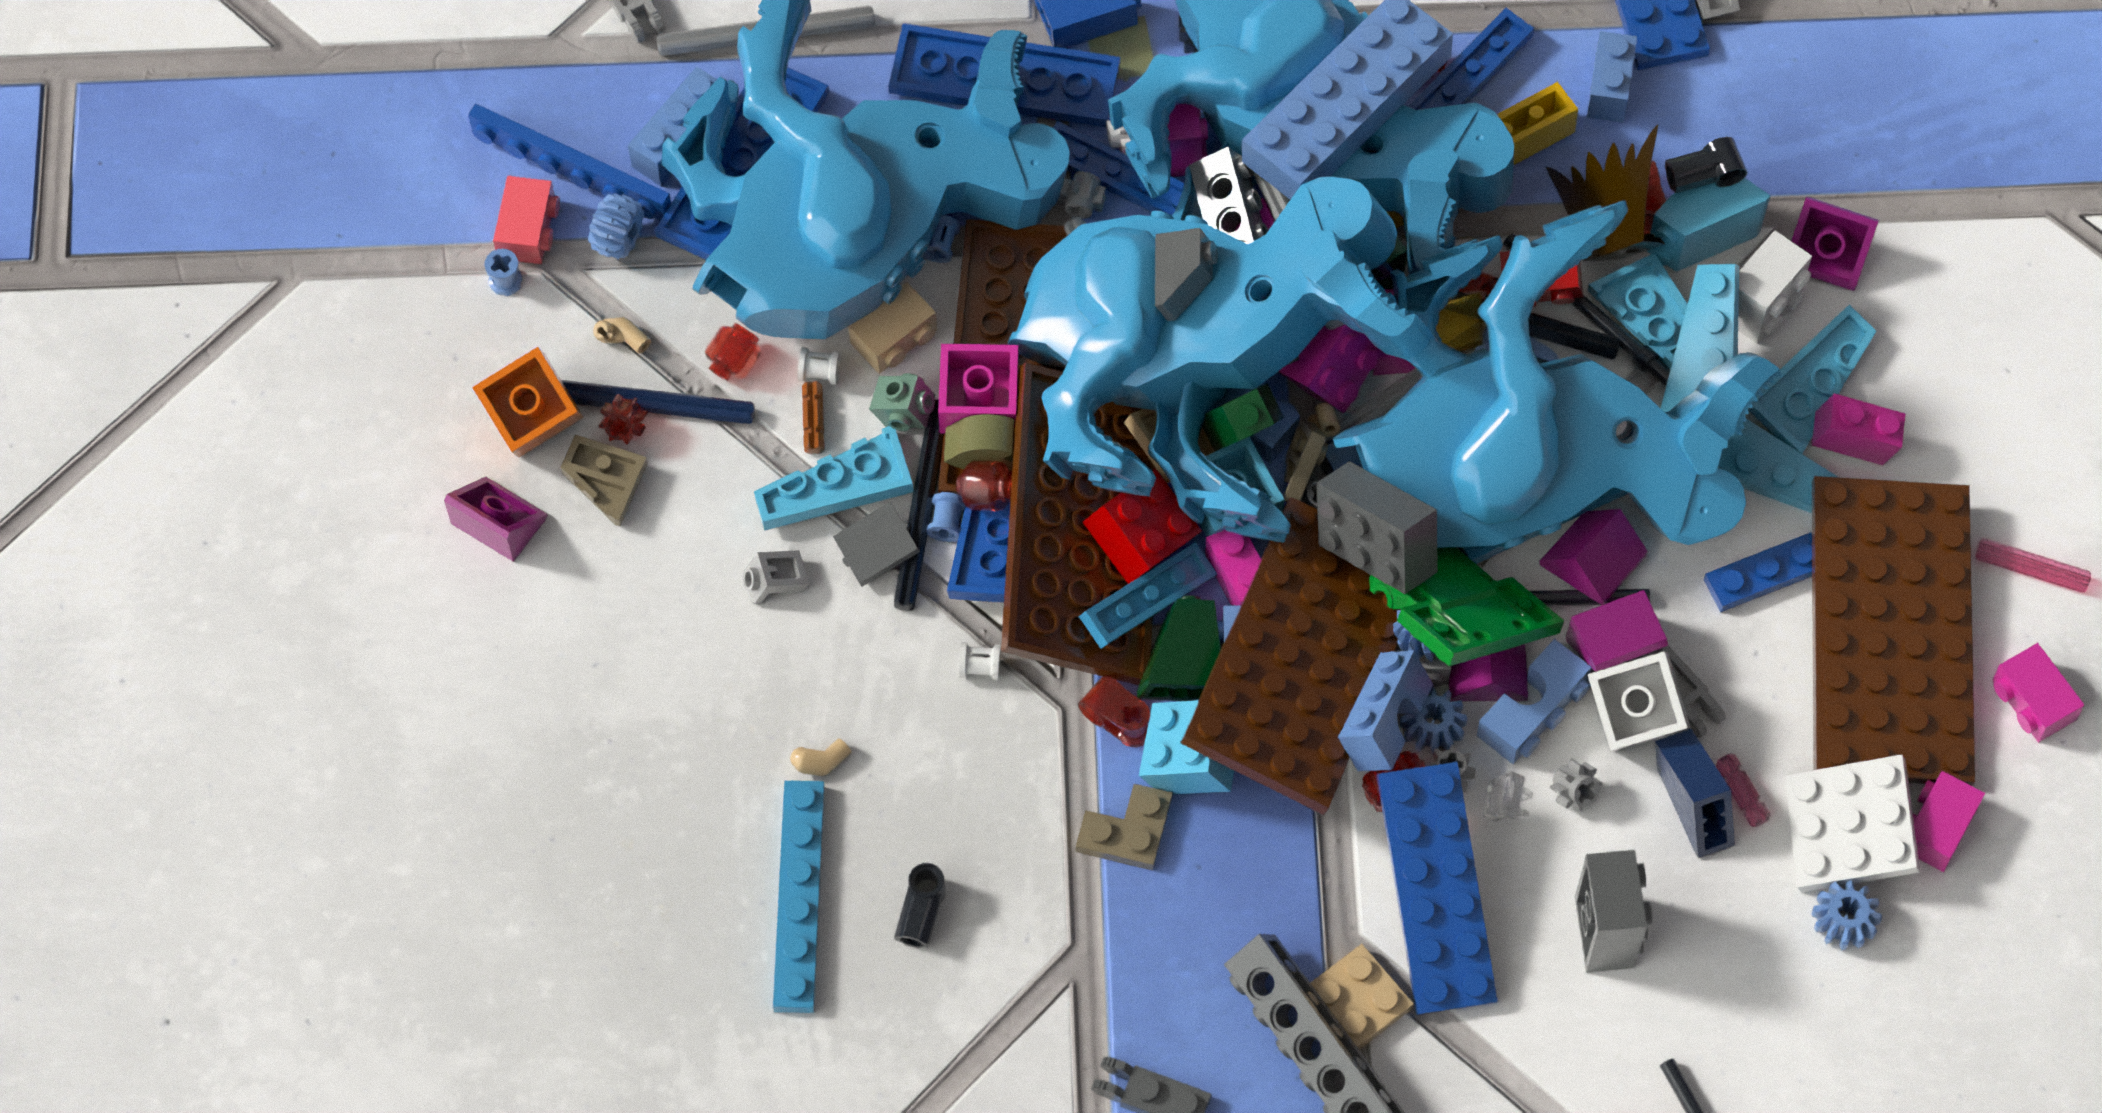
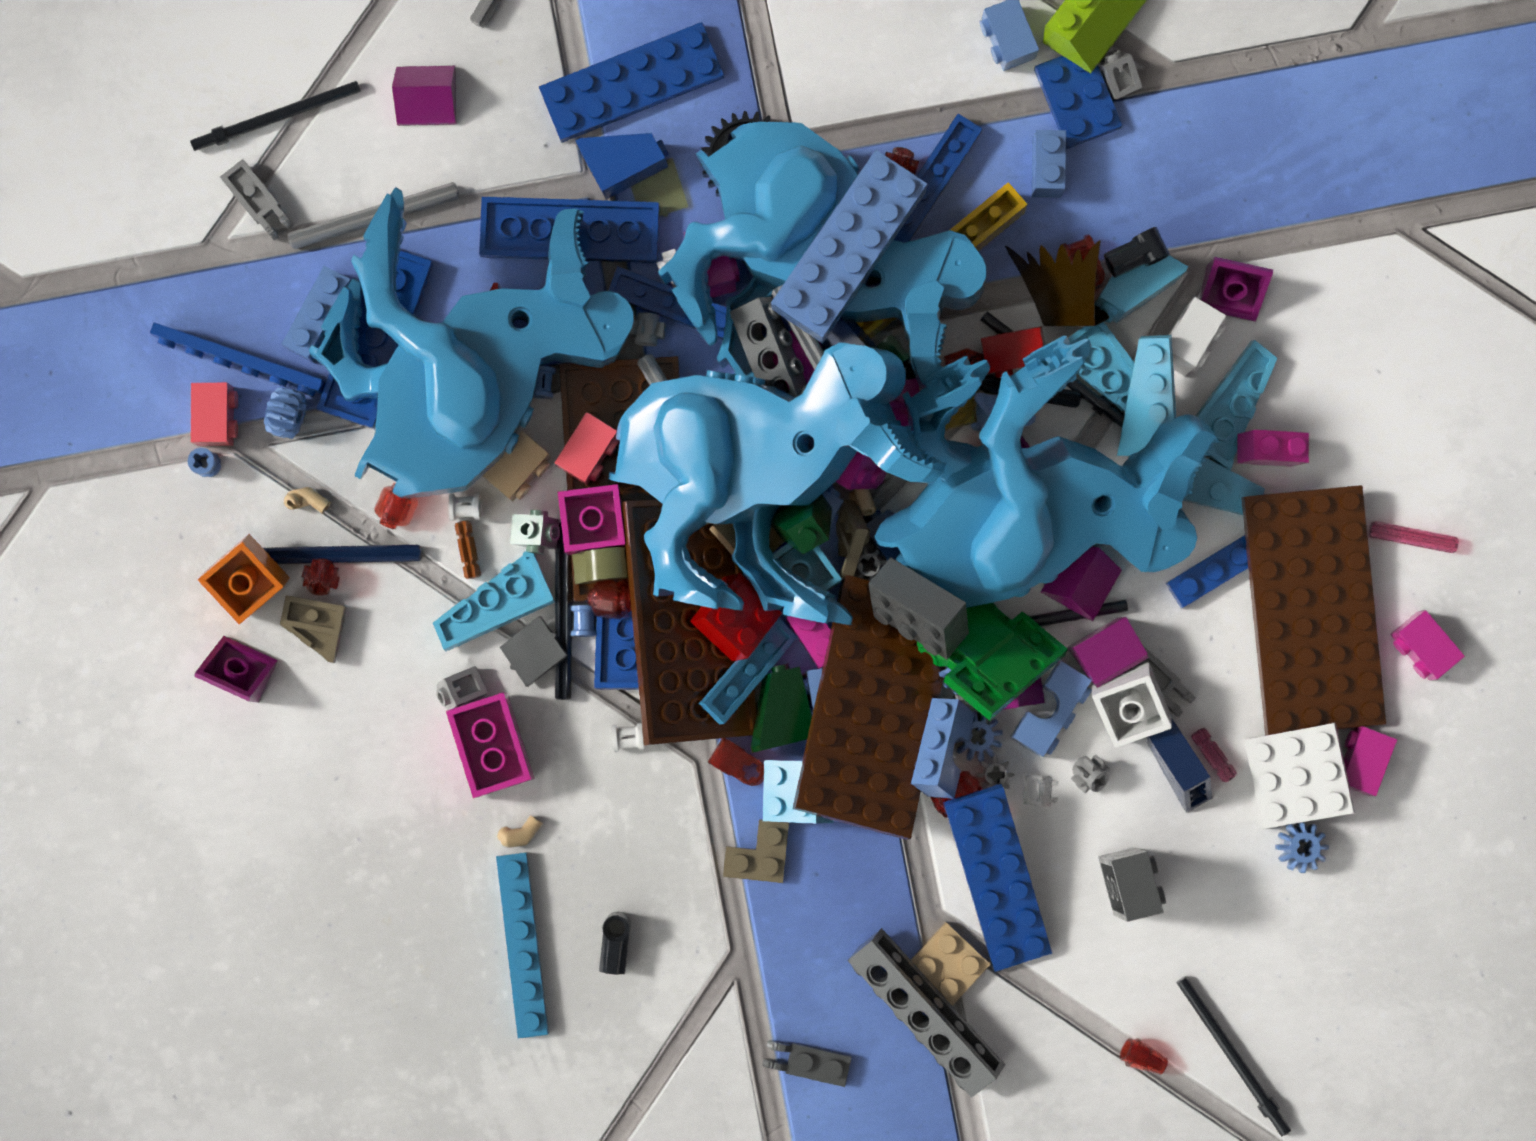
camera: 10 degrees left, 20 degrees up
dark grey slope [1155,228,1218,321] -> none
none -> dark pink brick [446,692,535,798]
none -> coral brick [554,412,620,485]

